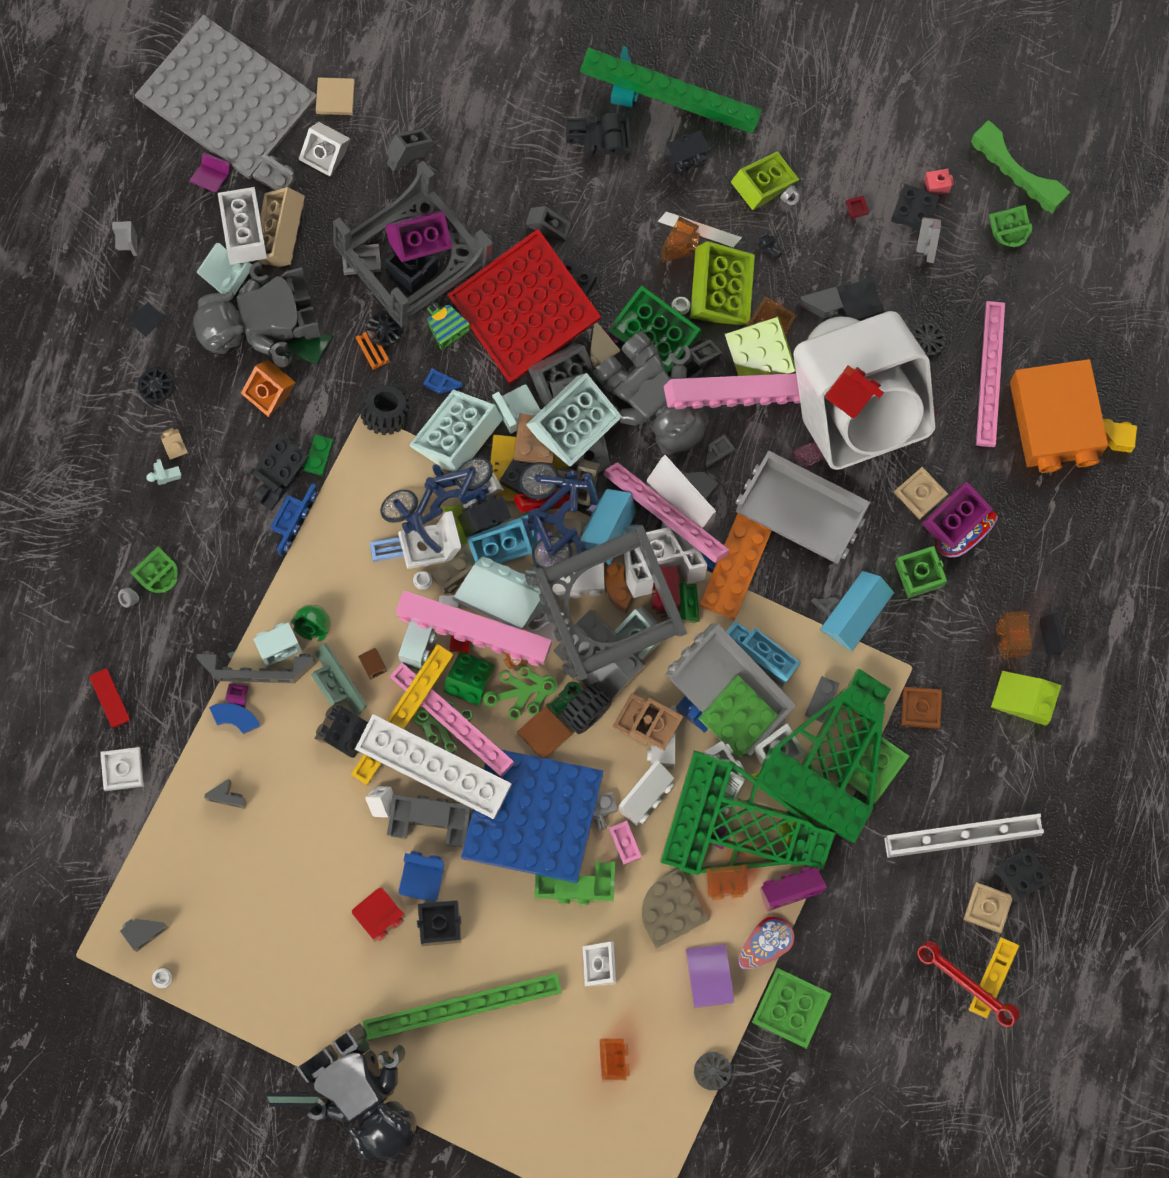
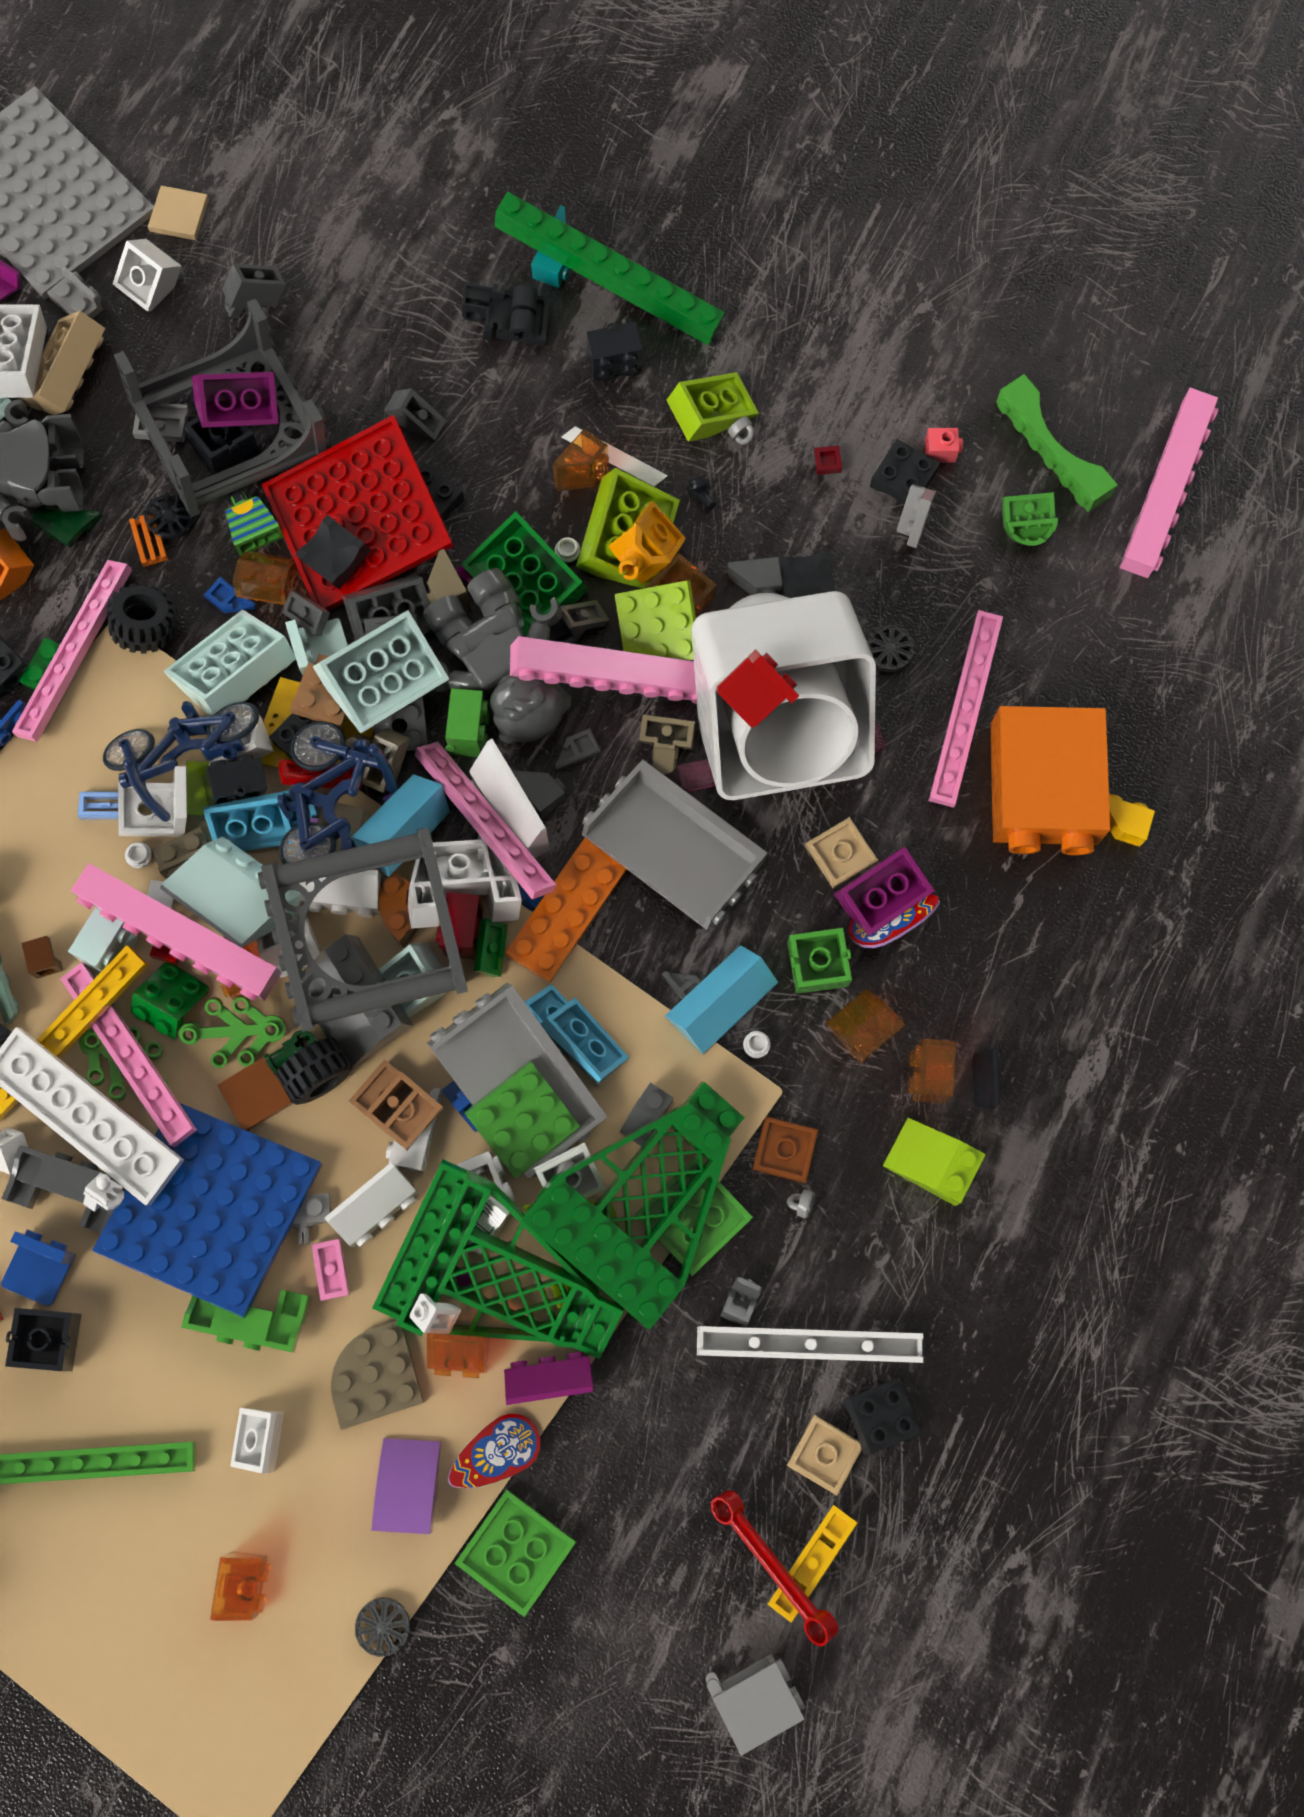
camera: 10 degrees right, 0 degrees up
none -> bright pink plate [12,560,132,742]
none -> white piece [83,1173,124,1212]
none -> clear orange slope [232,551,296,605]
none -> dark grey plate [282,590,330,636]
none -> black brick [295,515,371,590]
none -> white bracket [410,1294,461,1334]
none -> bright green brick [445,688,491,758]
none -> light orange plate [608,501,686,584]
none -> dark tan brick [639,714,697,775]
none -> light grey container [706,1653,806,1756]
none -> dark grey bracket [720,1277,762,1328]
none -> white plate [743,1031,770,1058]
none -> light grey tile [787,1189,815,1219]
none -> clear orange slope [825,989,905,1064]
none -> bright pink brick [1119,388,1218,578]

